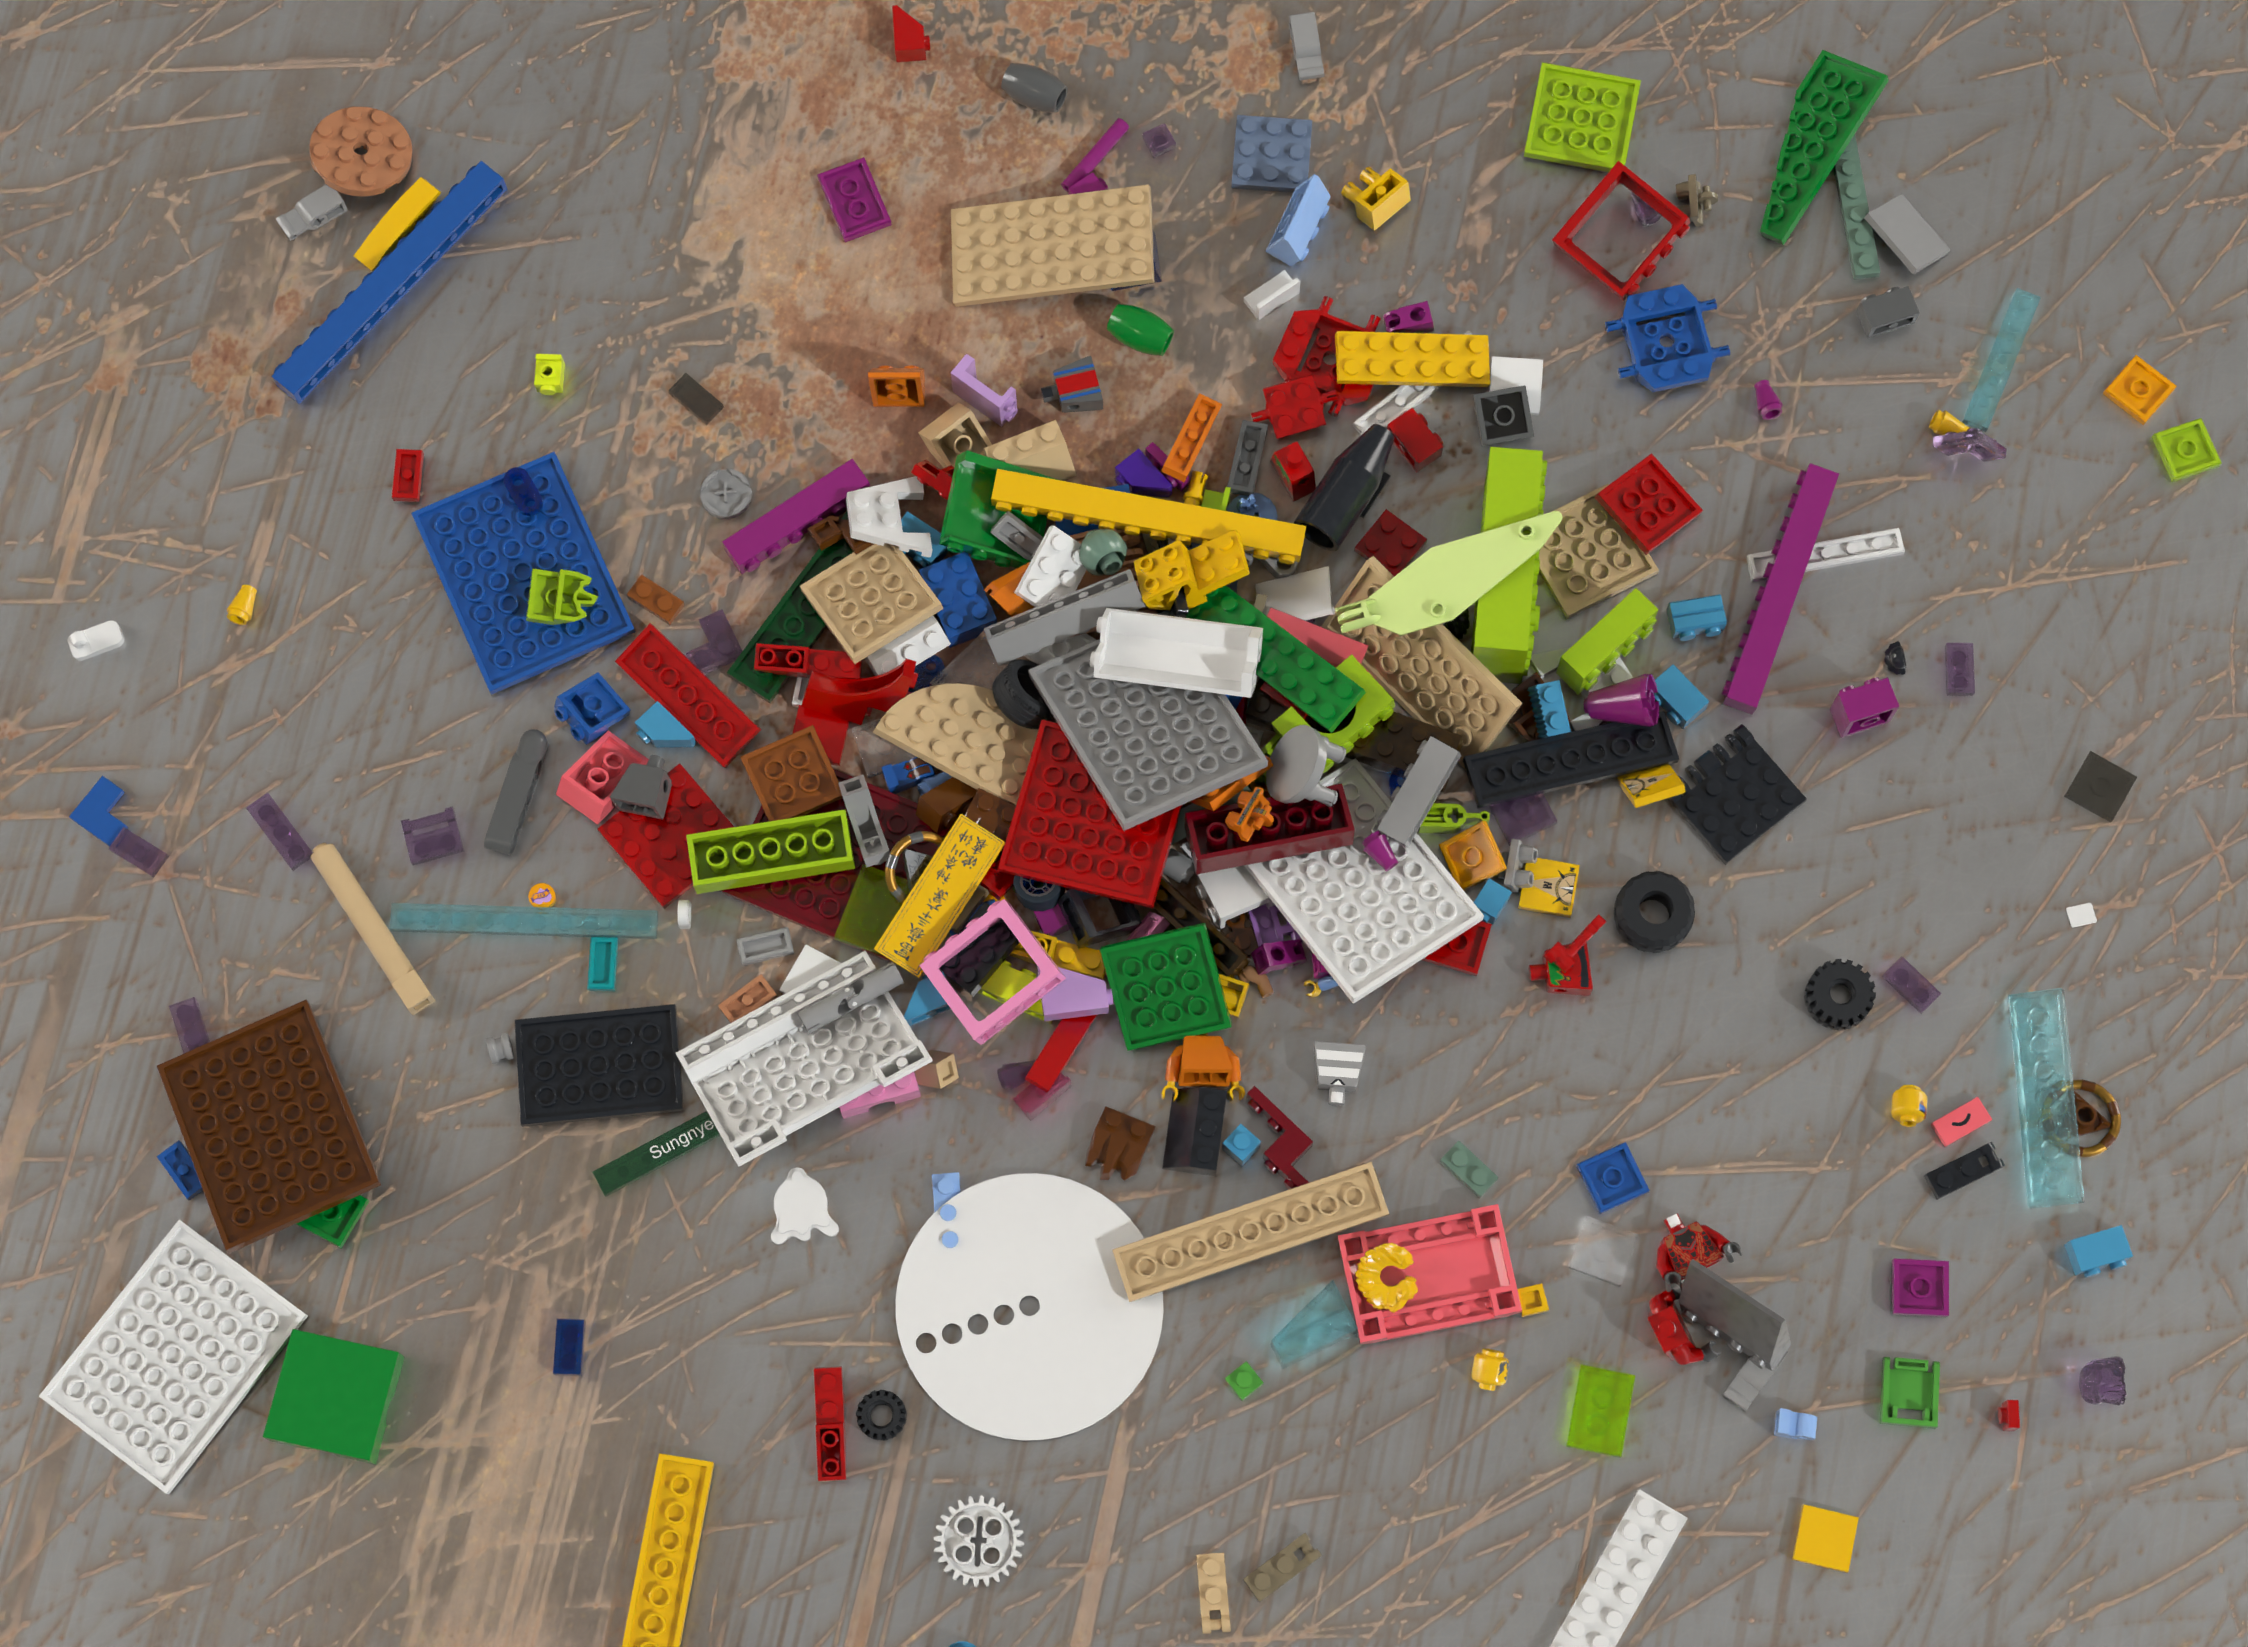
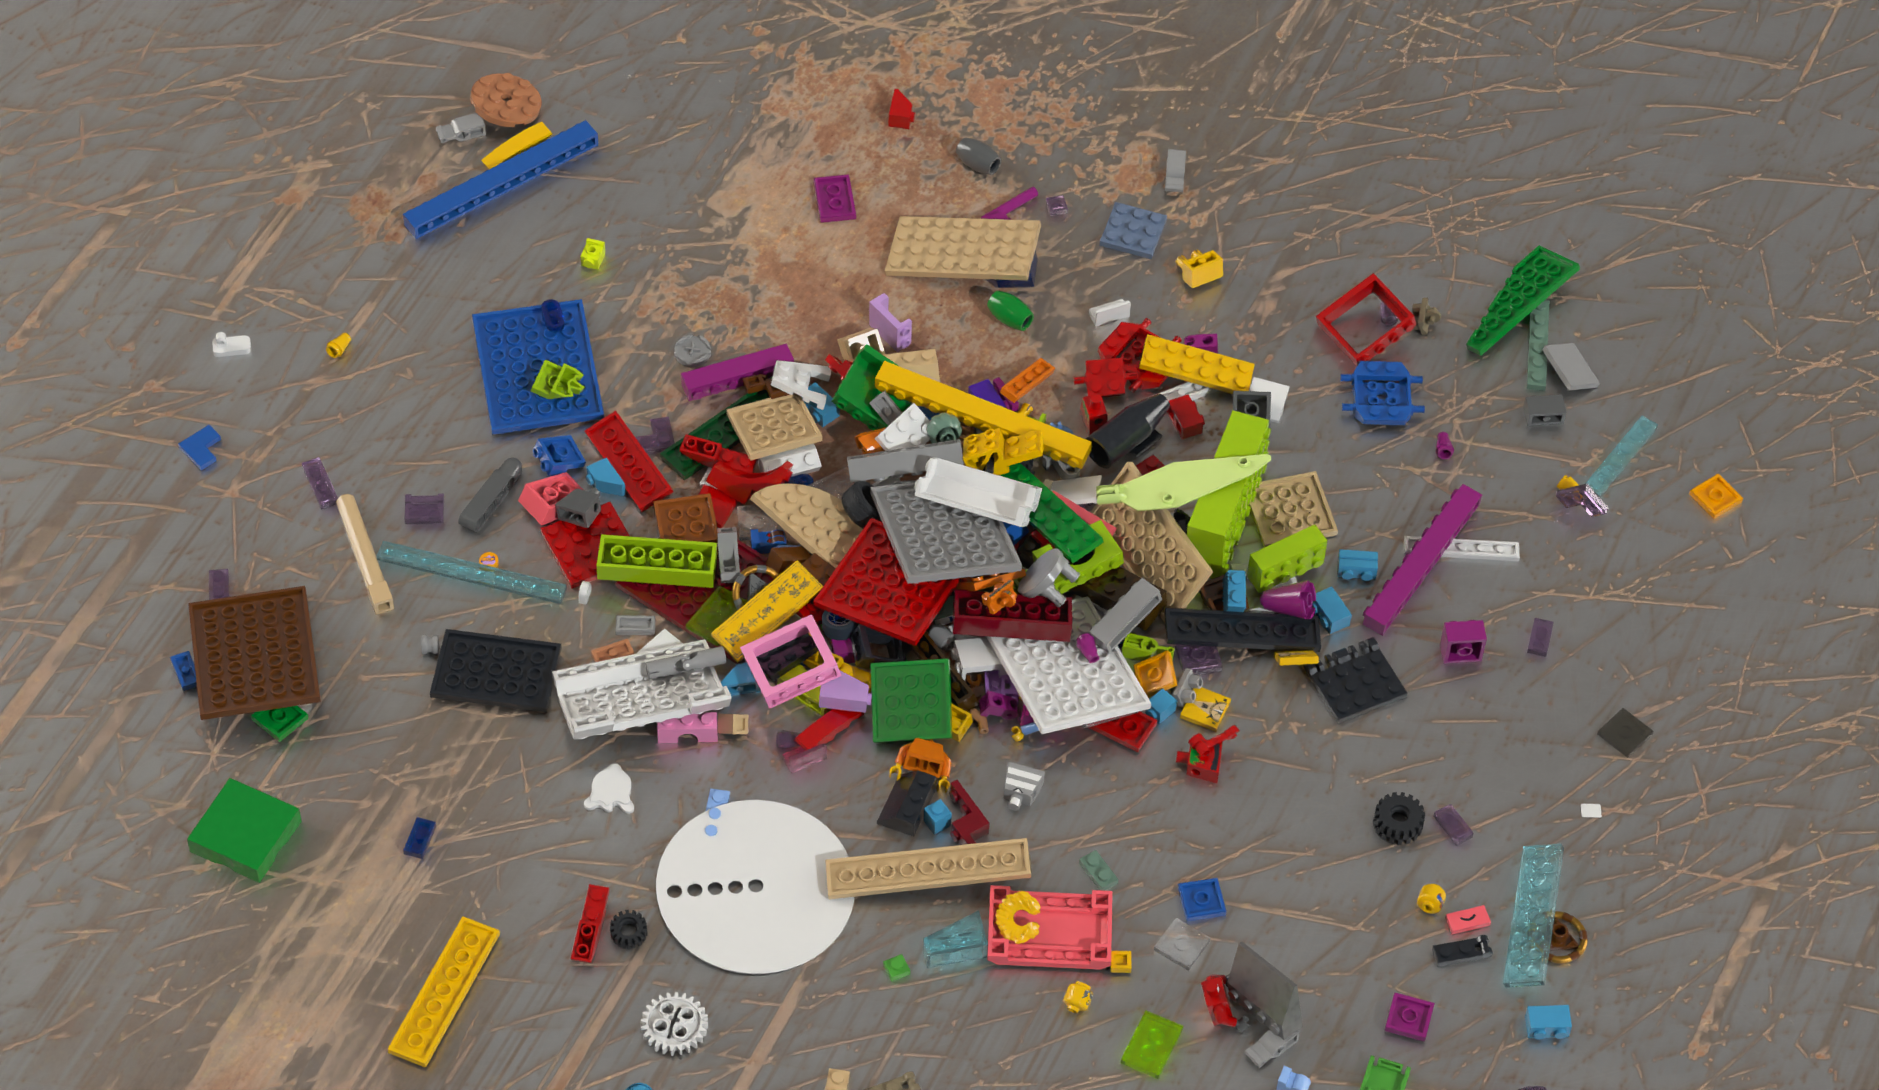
camera: 10 degrees right, 20 degrees down
white plate [39,1220,308,1495] -> none
clear purple plate [109,827,169,878] -> none
red plate [392,449,424,502] -> none
teal tile [587,937,618,991] -> none
clear green tile [593,1111,720,1197] -> none
dark orange plate [627,574,685,625] -> none
clear smoke tile [668,373,724,425] -> none
orange slope [868,365,925,407] -> none
blue brick [919,552,997,648] -> none
torso [1041,356,1103,413] -> none
reddish brown plate [1085,1106,1156,1181] -> none
dark grey plate [1227,420,1268,496] -> none
light blue slope [1265,174,1331,266] -> none
lime plate [1524,62,1641,172] -> none
red plate [1595,453,1703,555] -> none
black tyre [1613,871,1695,953] -> none
torso [1656,1213,1742,1292] -> none
black piece [1884,641,1906,675] -> none
lime tile [2152,418,2222,482] -> none

